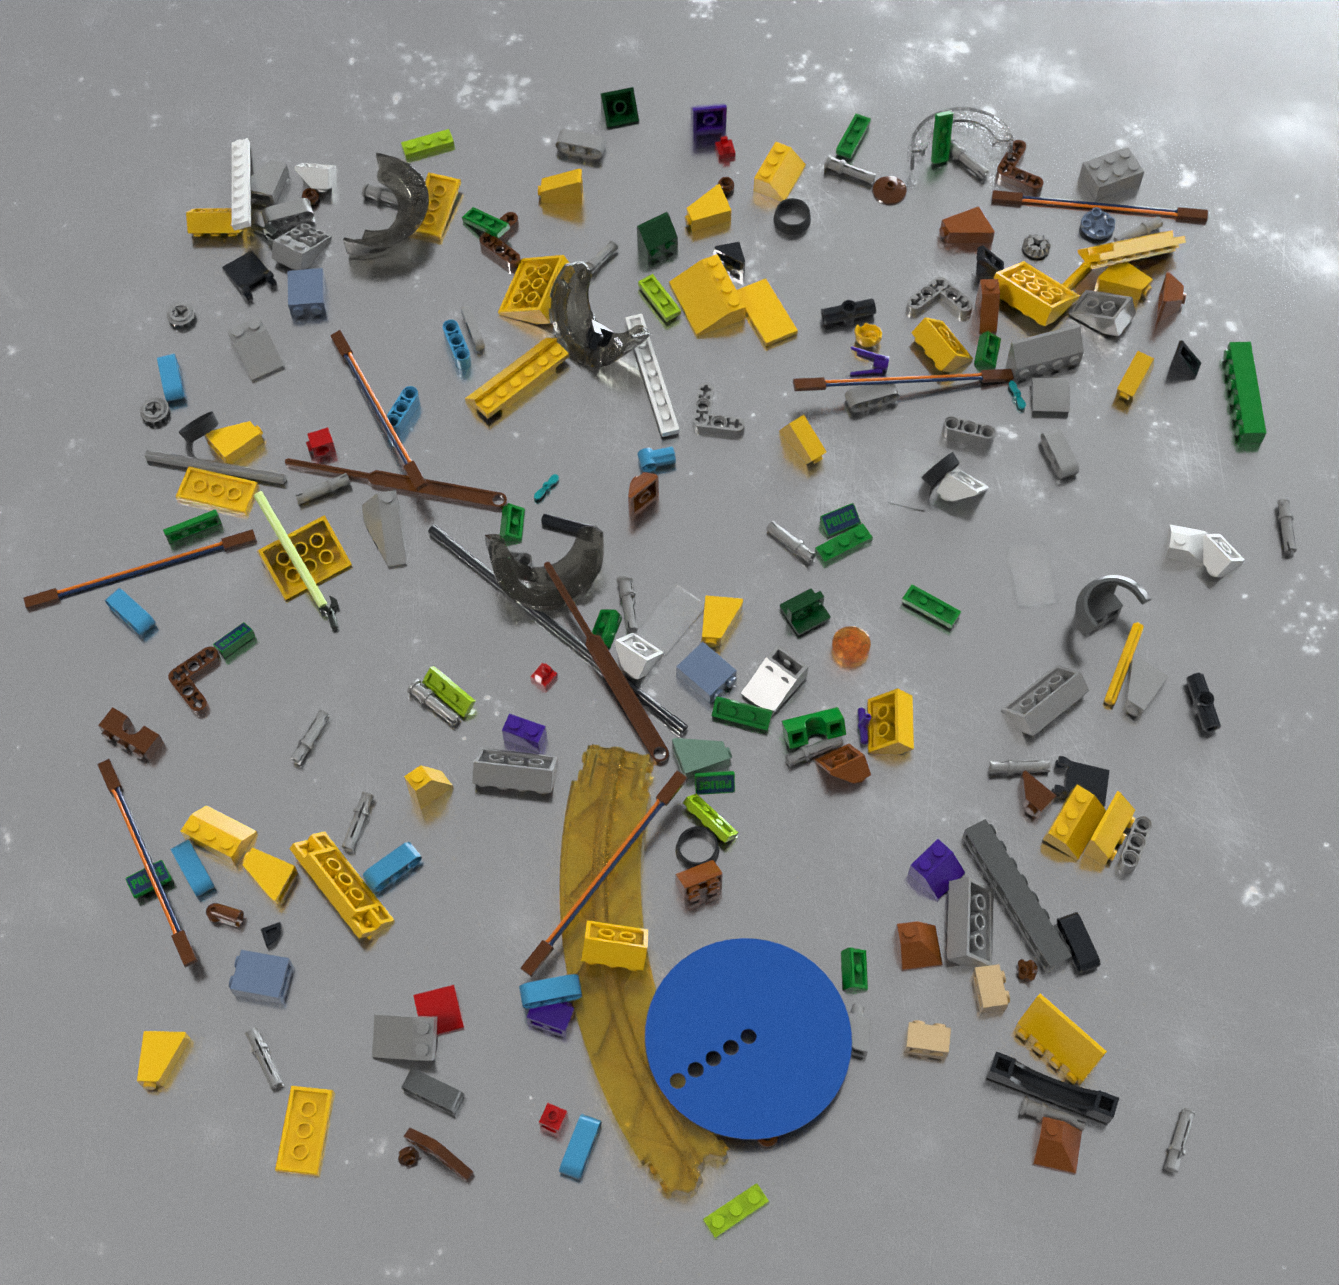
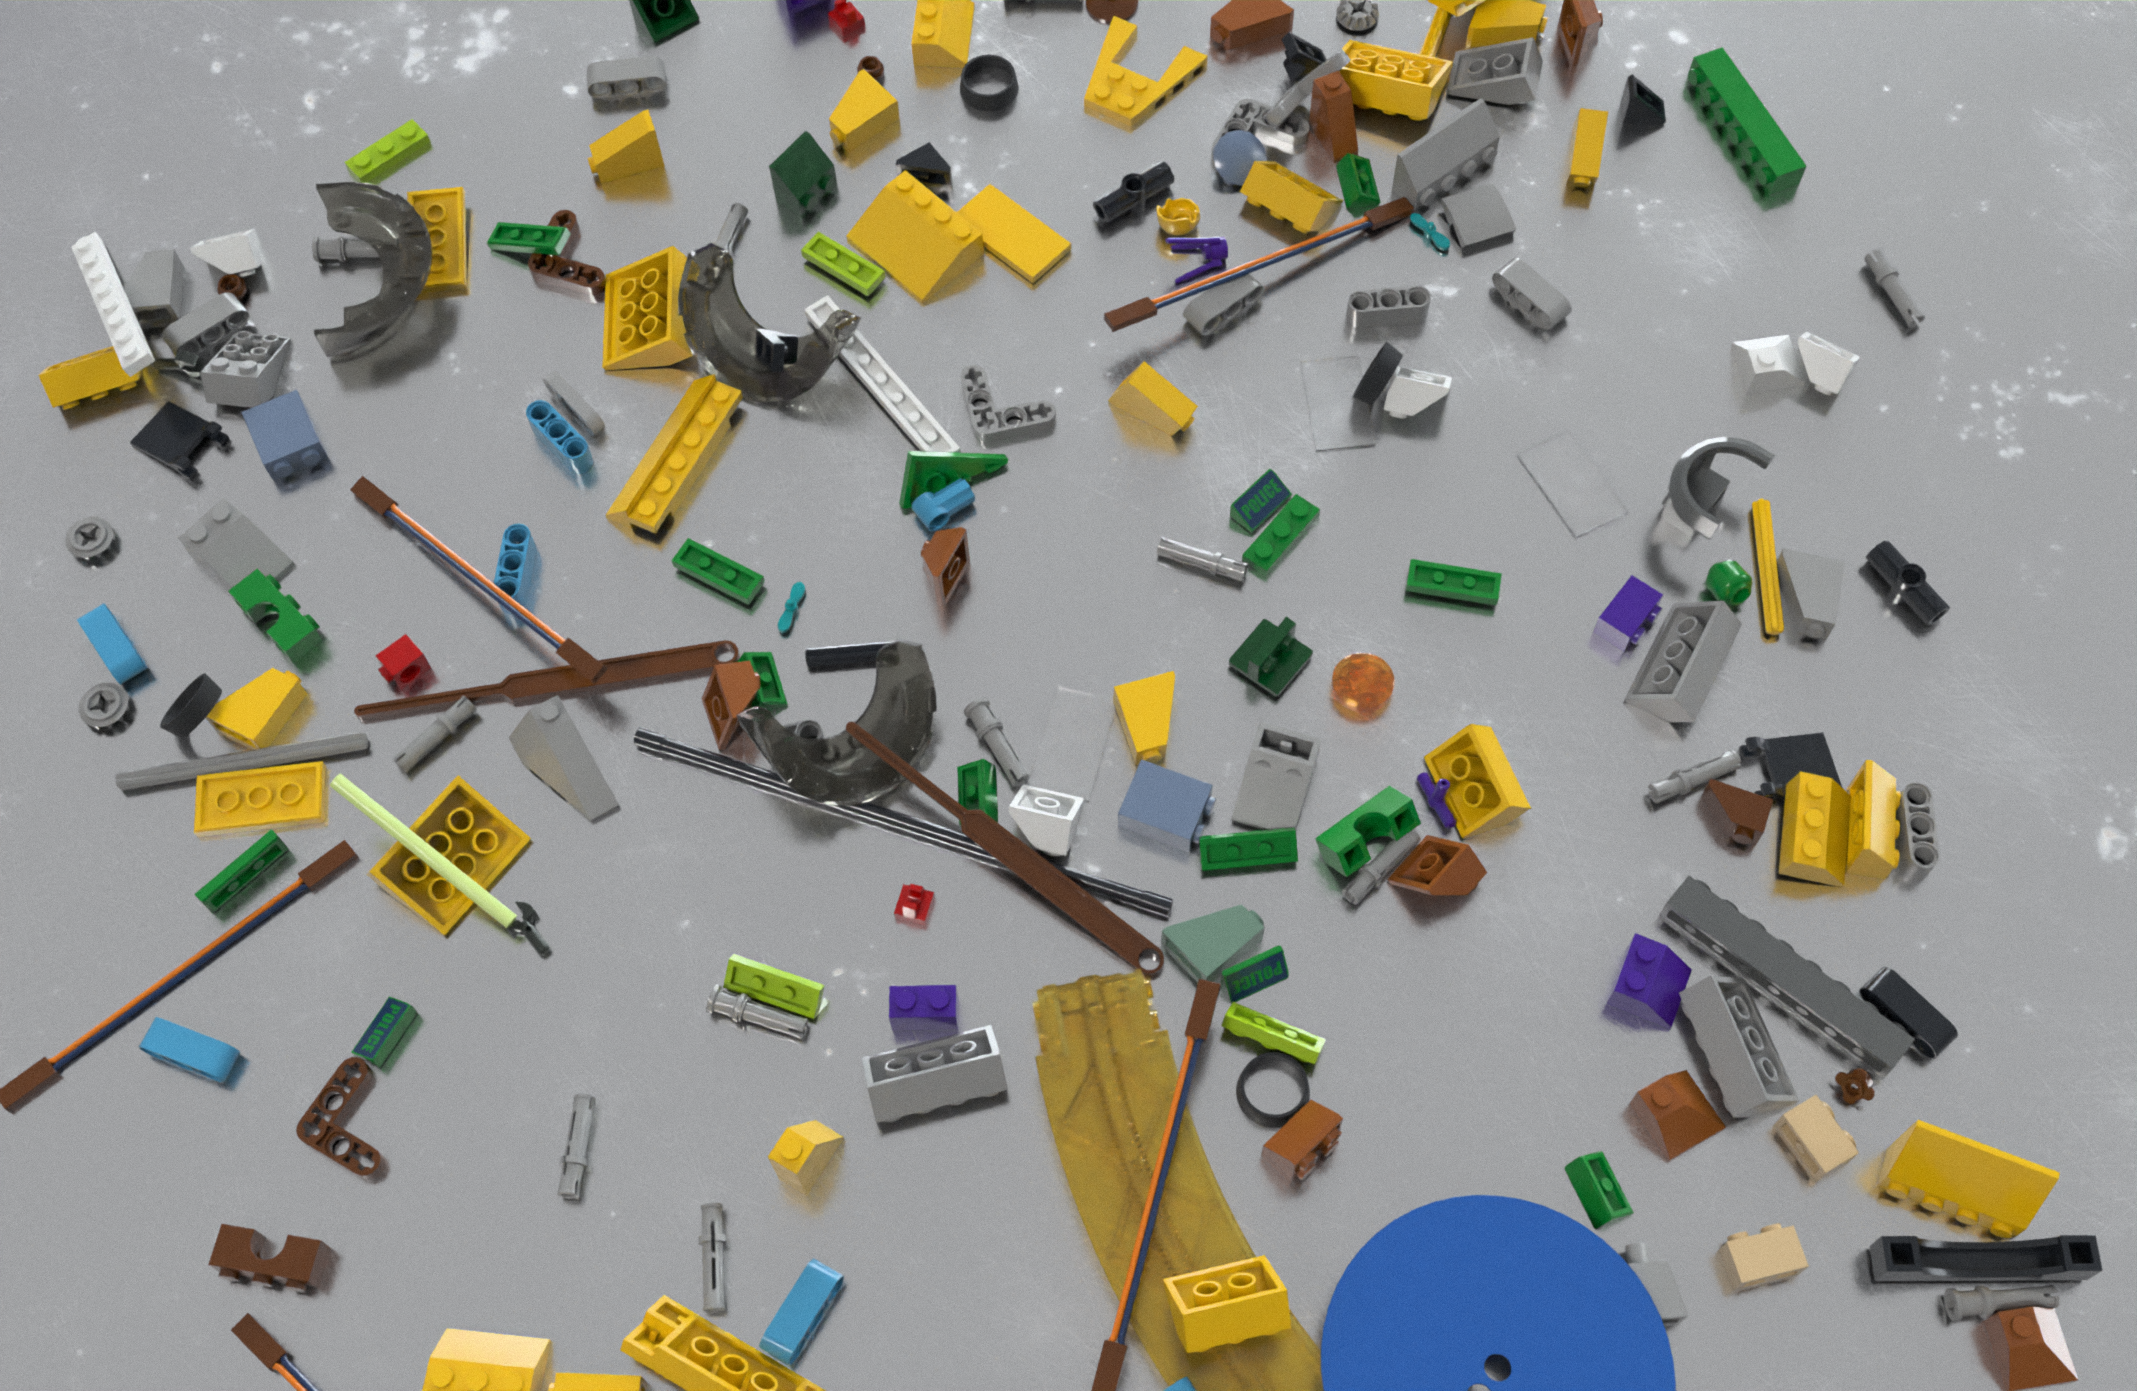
camera: 20 degrees left, 0 degrees up
none -> green arch [228,568,322,664]
none -> green plate [671,538,765,605]
none -> dark orange slope [701,661,761,751]
none -> green wing [899,451,1008,509]
none -> yellow wing [1084,16,1208,126]
none -> sand blue dish [1212,130,1267,186]
none -> light grey beam [1264,49,1351,128]
none -> dark purple brick [1593,575,1663,652]
none -> green head [1705,560,1753,605]

